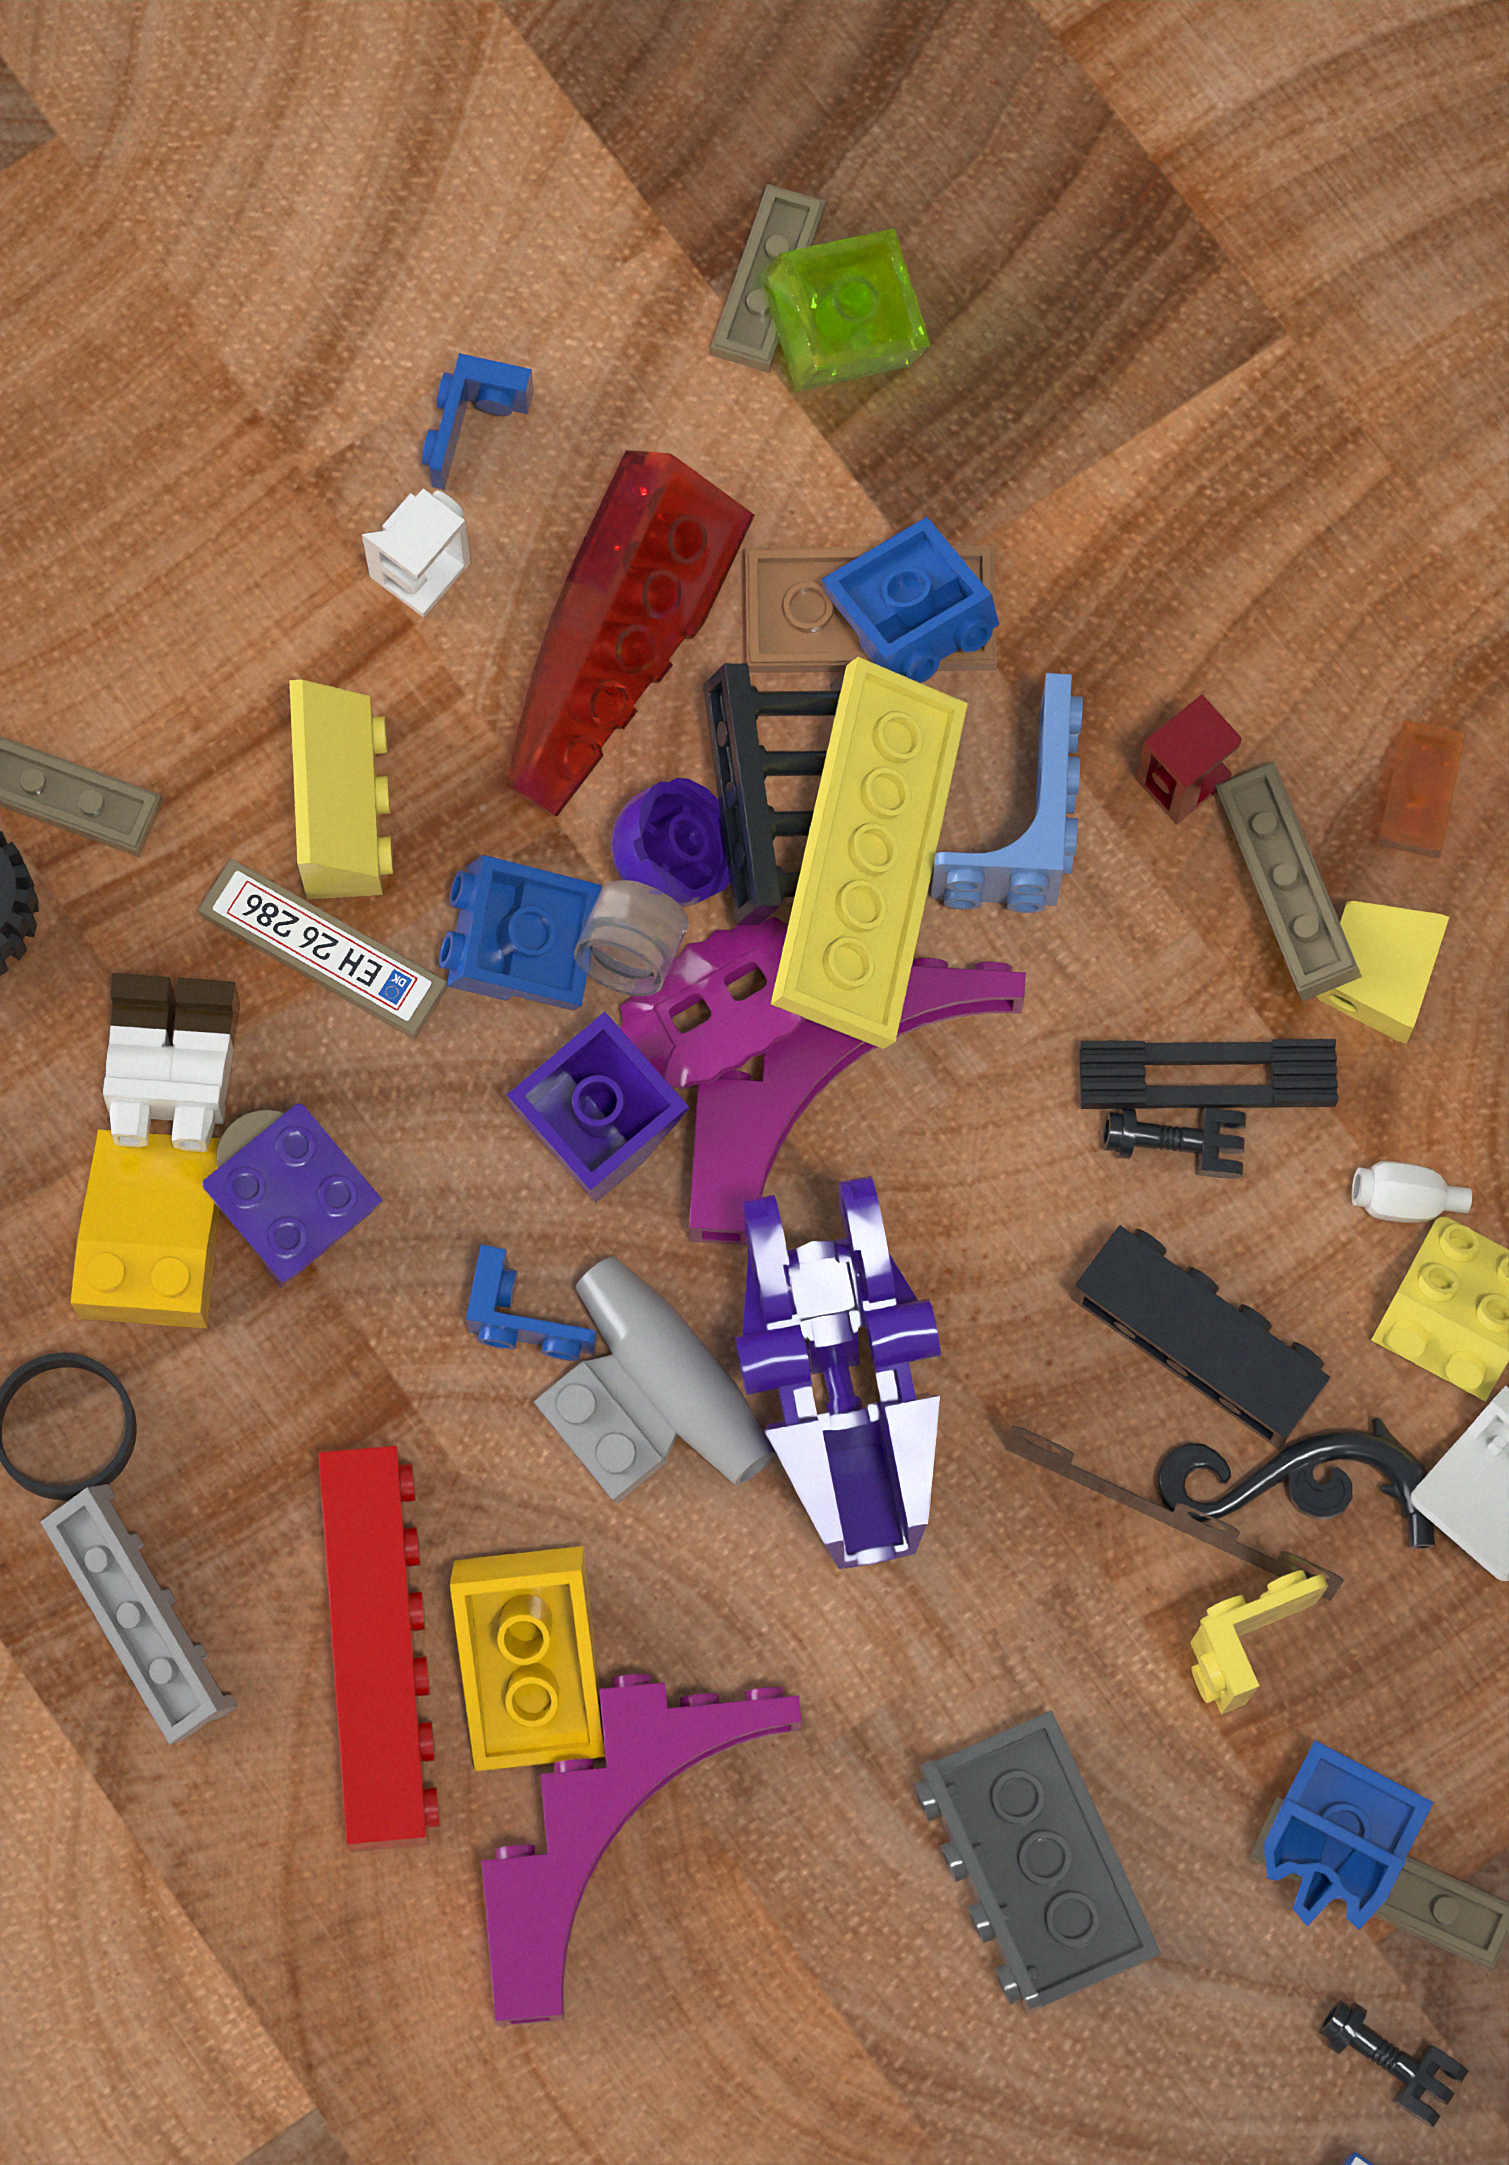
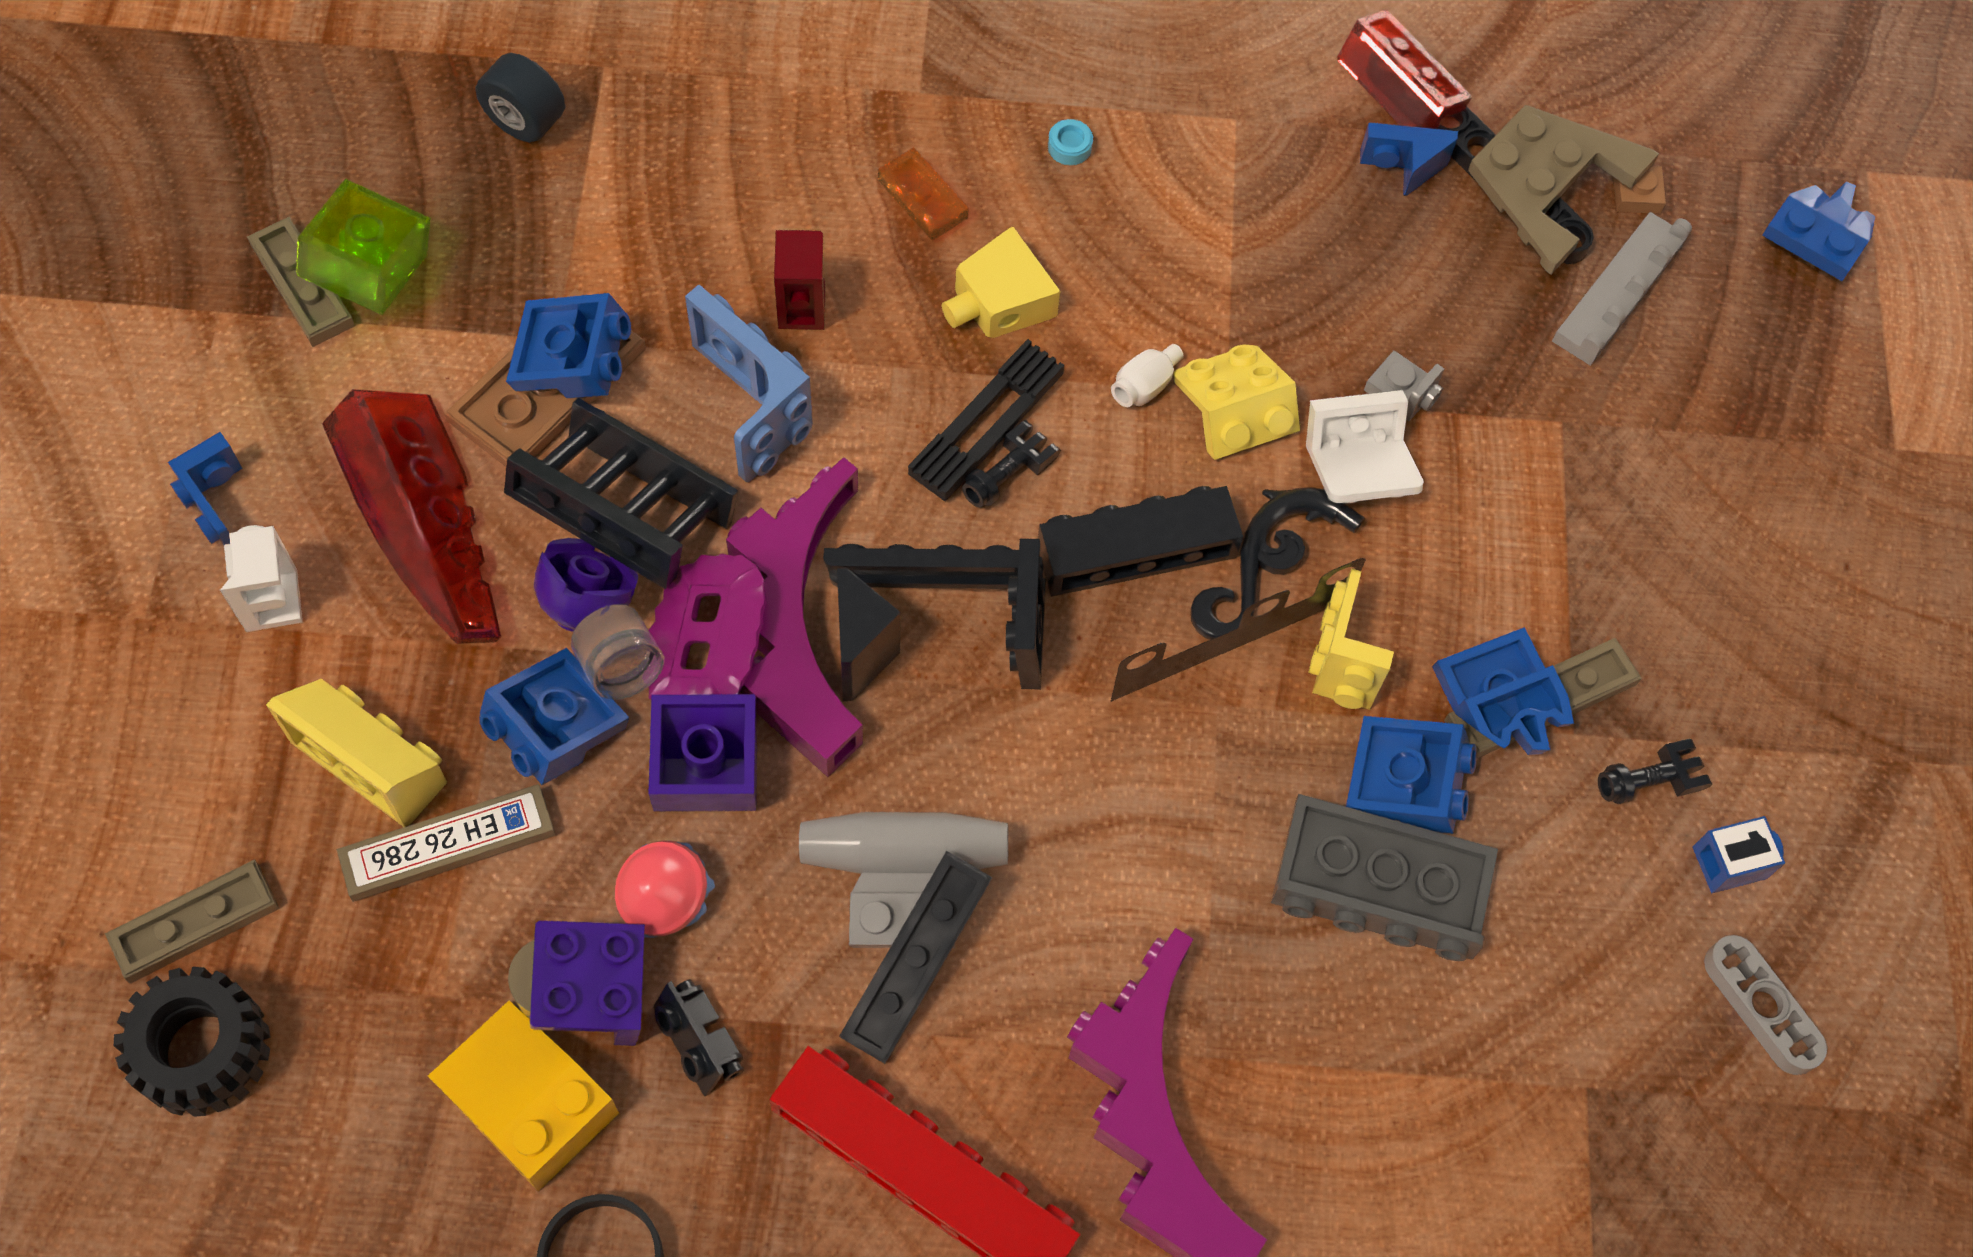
camera: 55 degrees left, 10 degrees down
white hips [103,973,240,1152] -> none
yellow slope [450,1546,605,1771] -> none
blue bracket [466,1245,597,1361] -> none
dark purple piece [735,1176,941,1569] -> none
light yellow plate [771,657,968,1049] -> none
dark tan tile [1216,761,1362,1001] -> none
none -> black wheel [475,53,566,143]
none -> coral hair [615,840,715,938]
none -> black hinge [653,979,744,1097]
none -> black bracket [823,539,1046,690]
none -> black slope [837,568,901,701]
none -> black tile [839,851,993,1064]
none -> blue plate [1346,716,1477,834]

